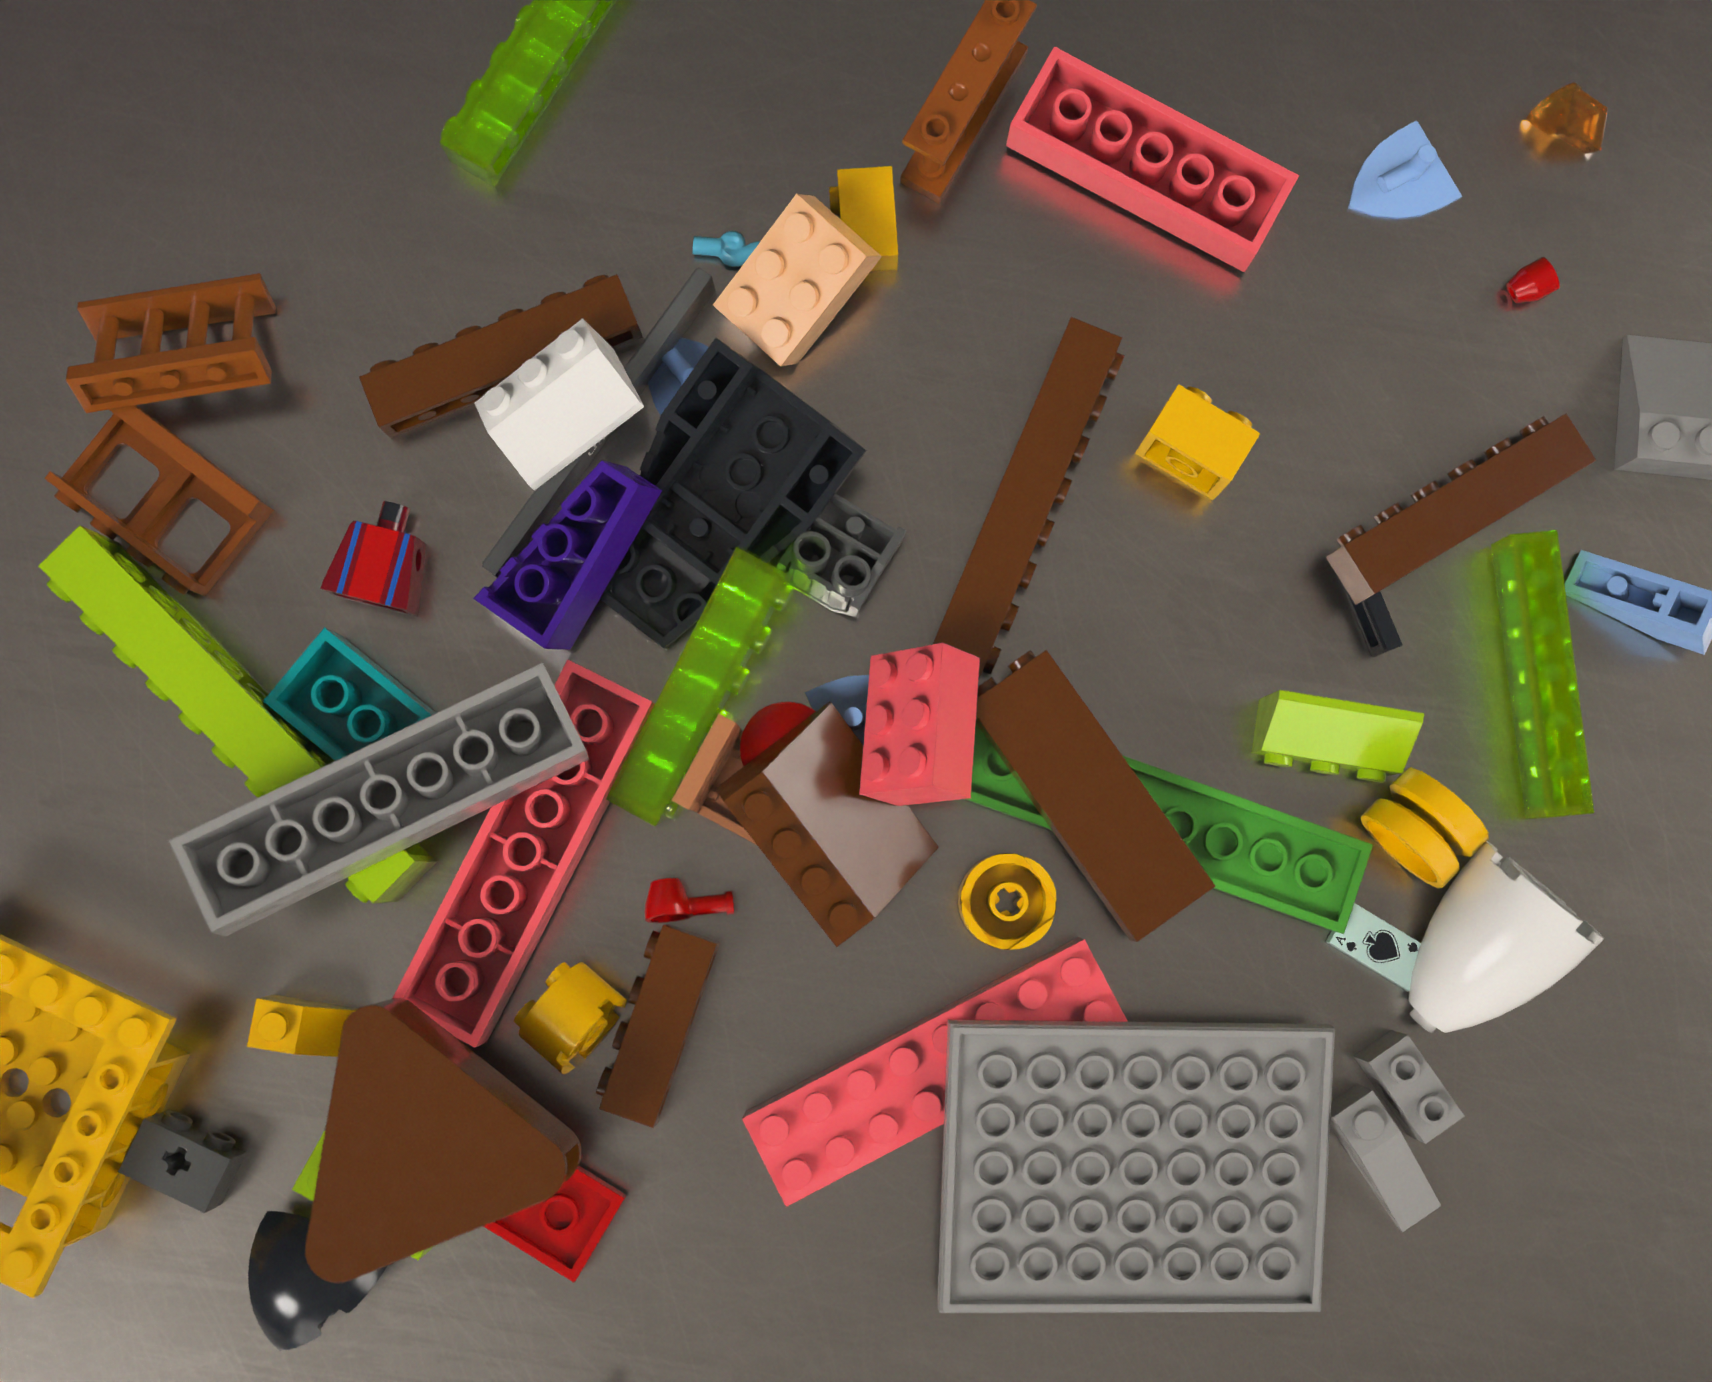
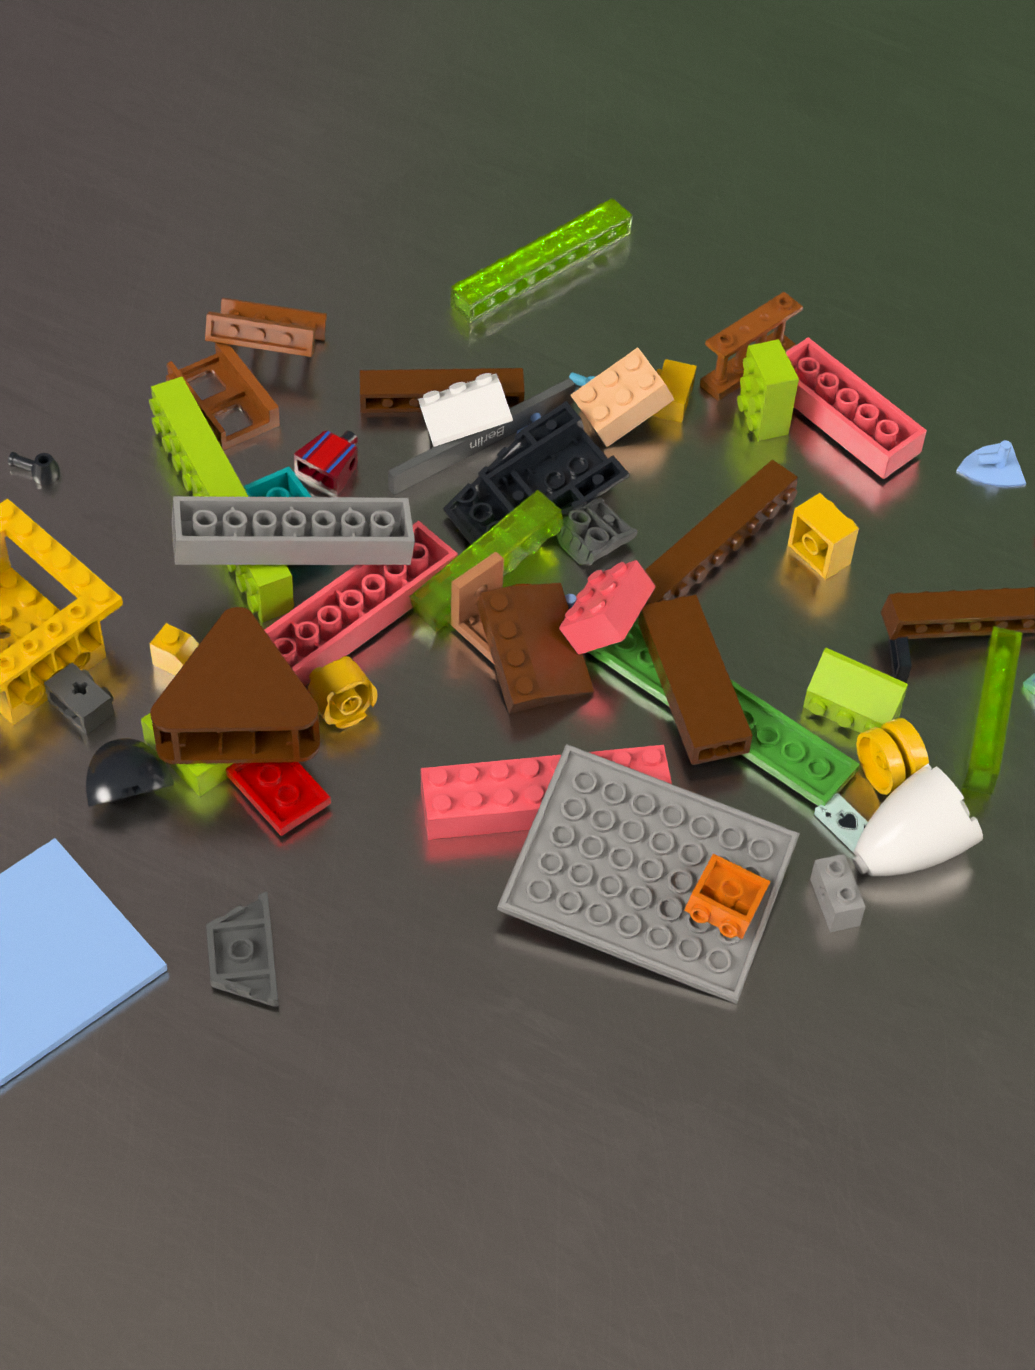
camera: 15 degrees right, 30 degrees down
dark purple wedge [473,460,662,650] -> none
reddish brown brick [596,924,720,1128] -> none
red bar [645,878,734,923] -> none
yellow brick [958,853,1056,950] -> none
light grey slope [1330,1084,1441,1232] -> none
none -> orange plate [684,853,771,939]
none -> lime brick [737,339,799,441]

